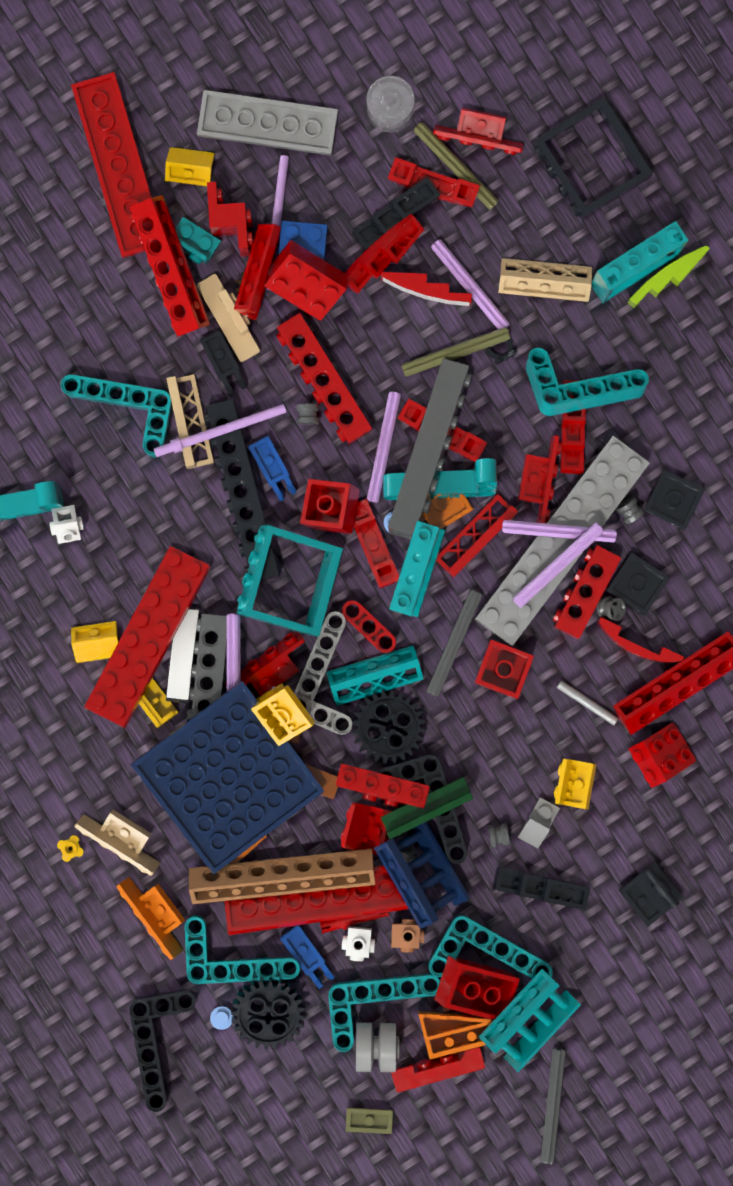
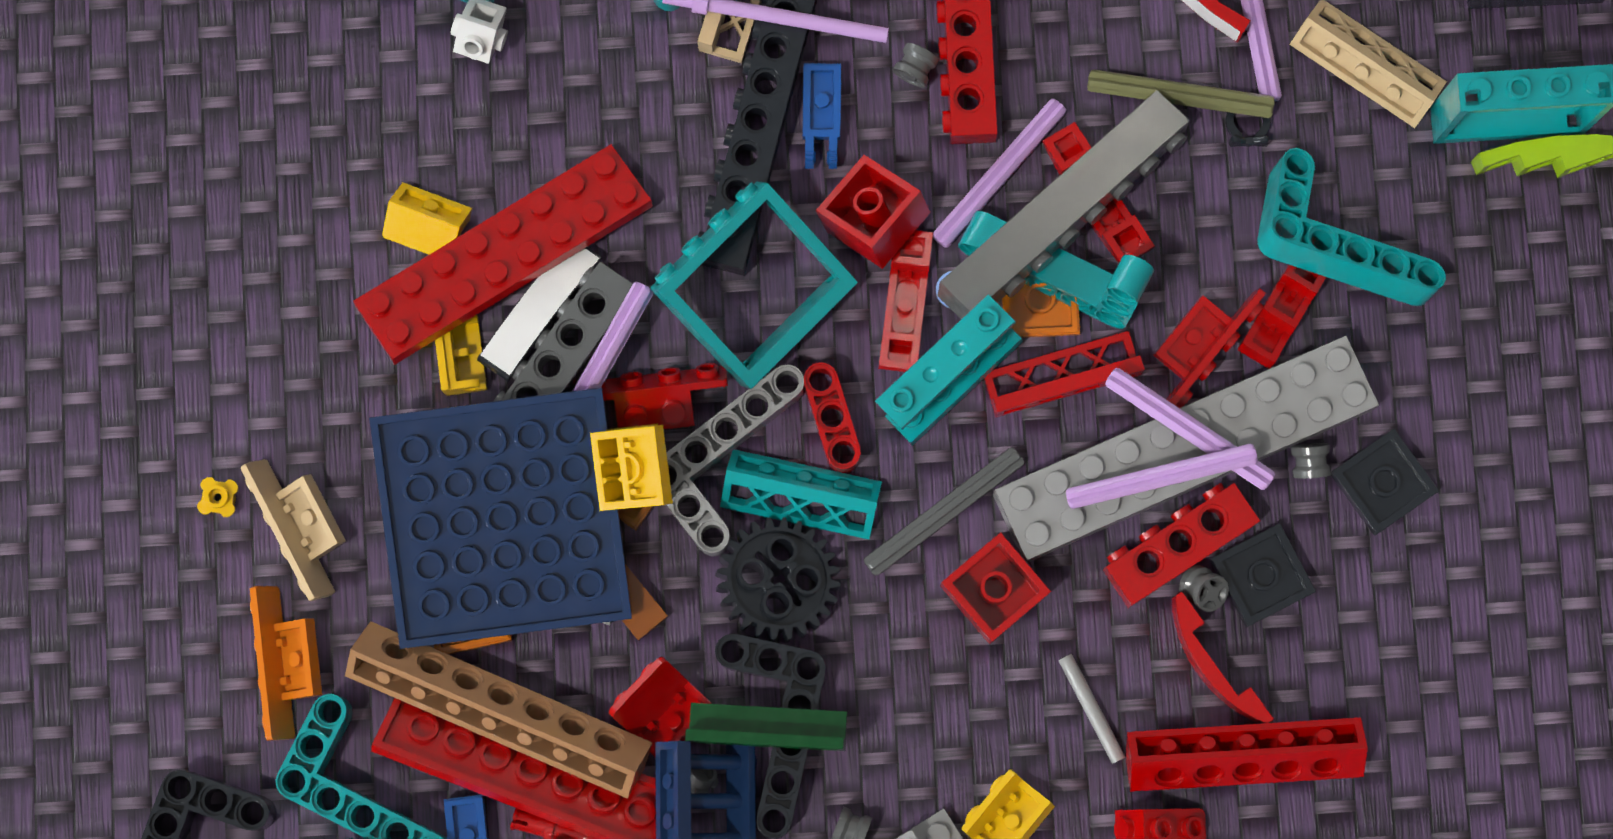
camera: 30 degrees right, 5 degrees down
red bracket [336,764,430,808] -> none

